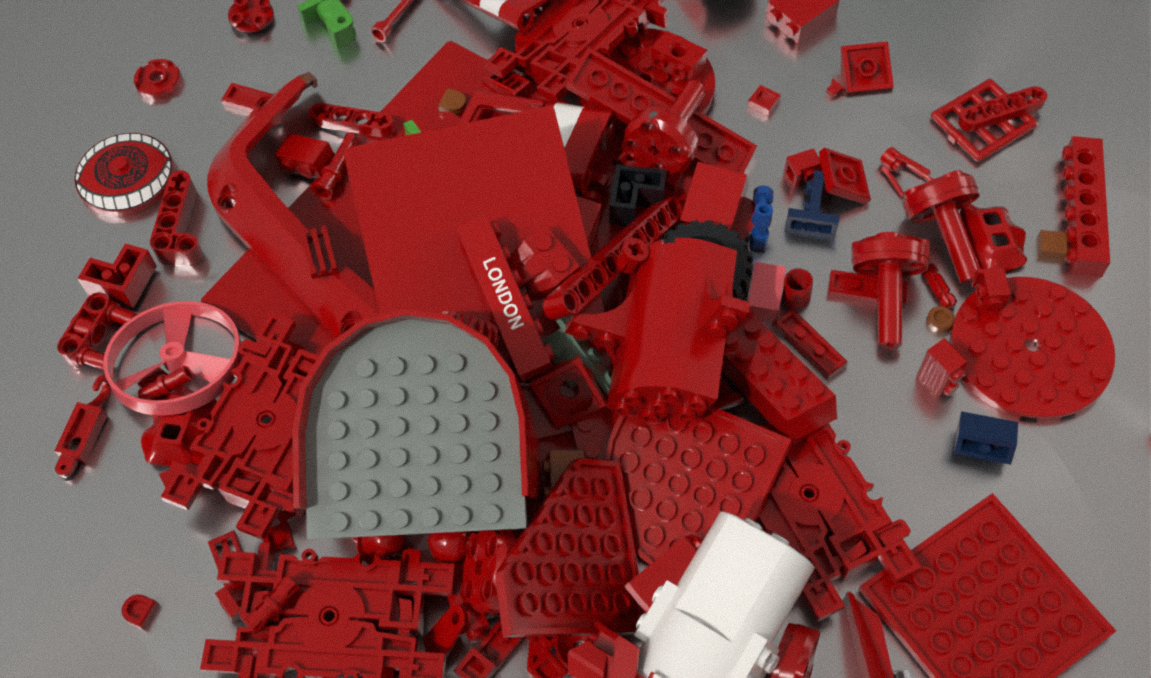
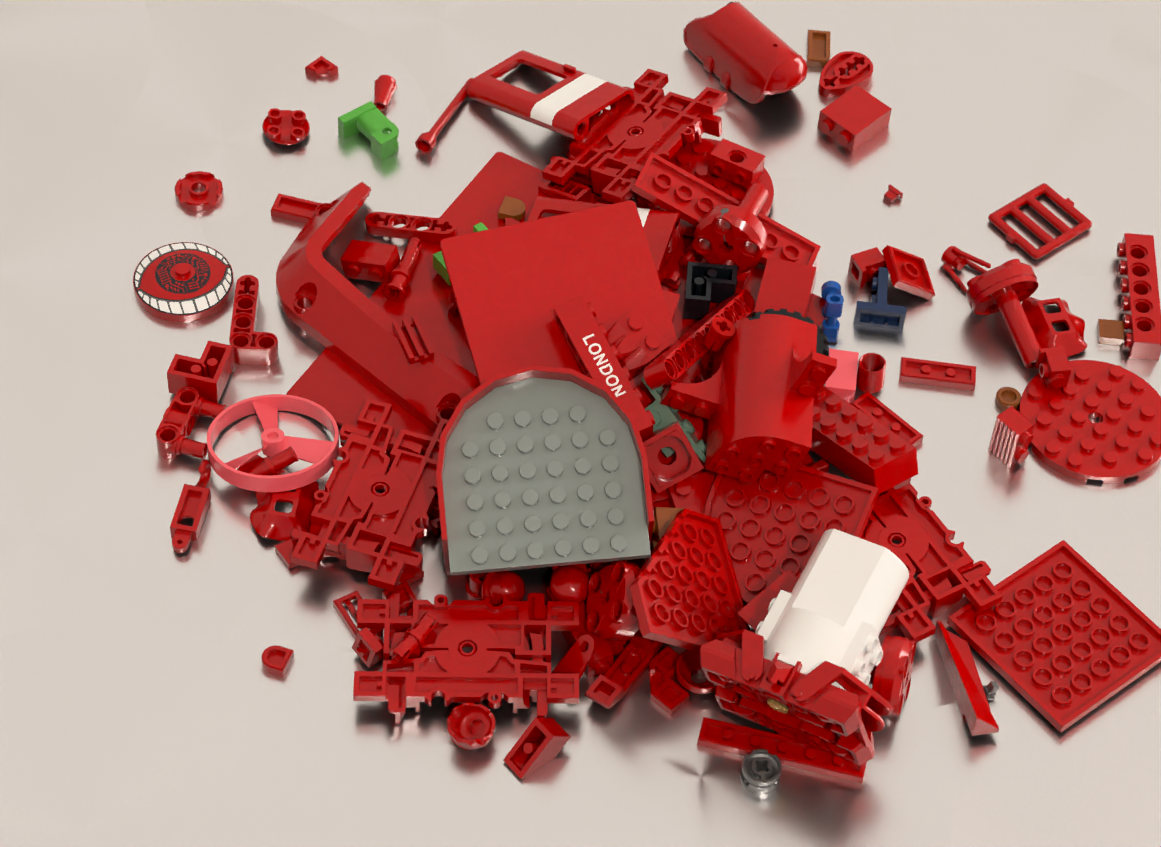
camera: 10 degrees left, 10 degrees down
red tile [748,85,781,116] -> none
red slope [841,41,894,94] -> none
red piece [851,232,930,348] -> none
red axle [922,263,957,309] -> none
dark blue brick [954,411,1018,465] -> none
red beam [958,86,1048,132] -> none

